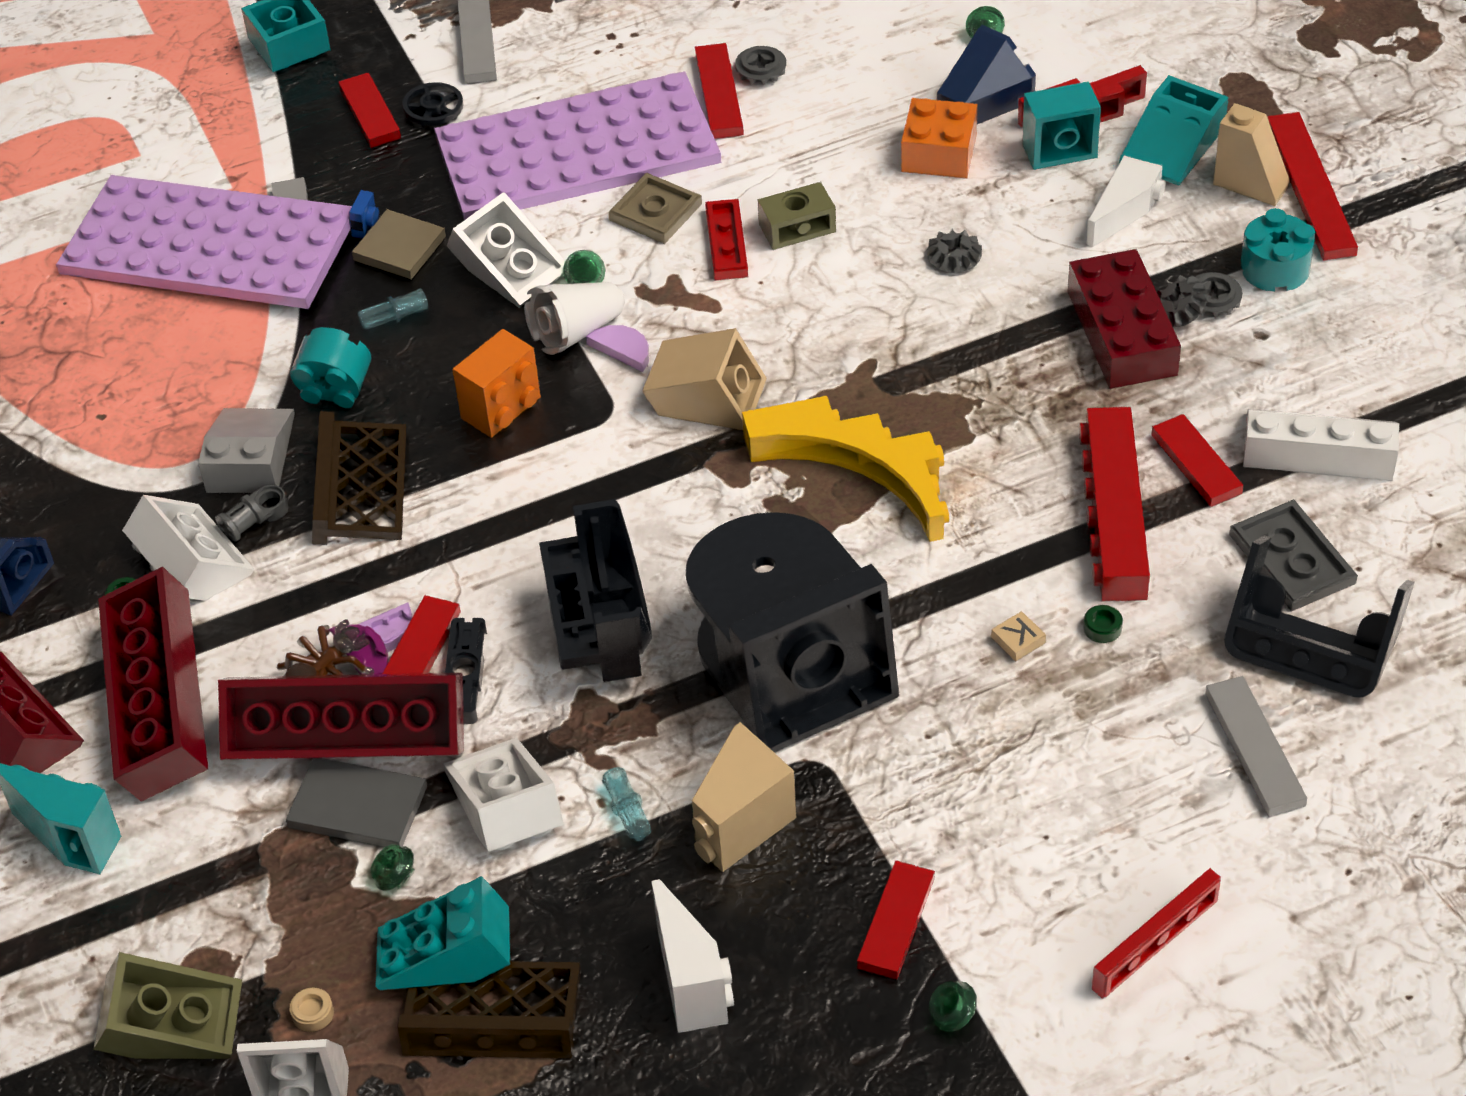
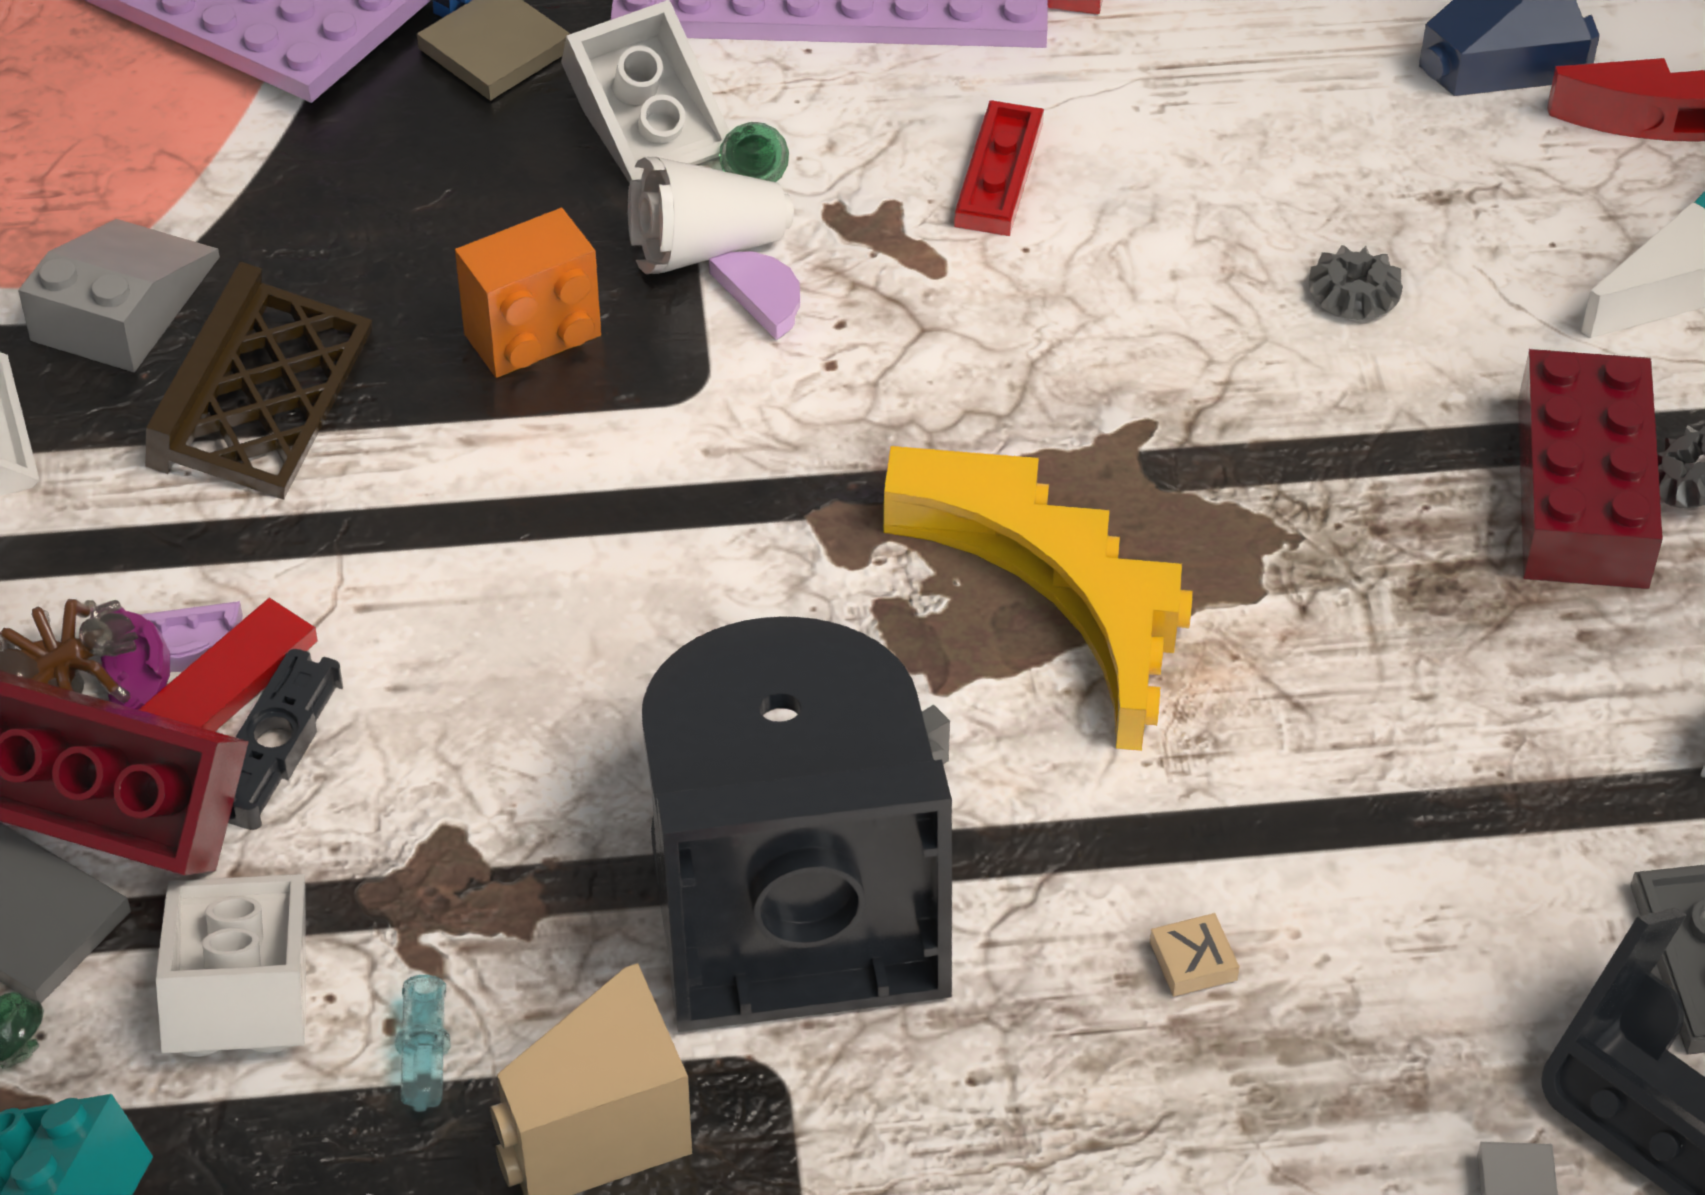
camera: 15 degrees right, 0 degrees up
dark grey connector [215,485,289,542] -> none
teal brick [290,327,371,408] -> none
clear light blue axle [358,288,428,329] -> none
black piece [539,499,652,683] -> none
dark tan tile [608,173,702,244] -> none
tan slope [642,328,767,430] -> none
olive brick [757,181,836,250] -> none
orange brick [901,98,978,178] -> none
teal brick [1022,81,1101,170] -> none
red brick [1079,407,1150,601] -> none
dark green tile [1083,605,1123,643] -> none
red tile [1151,414,1243,507] -> none

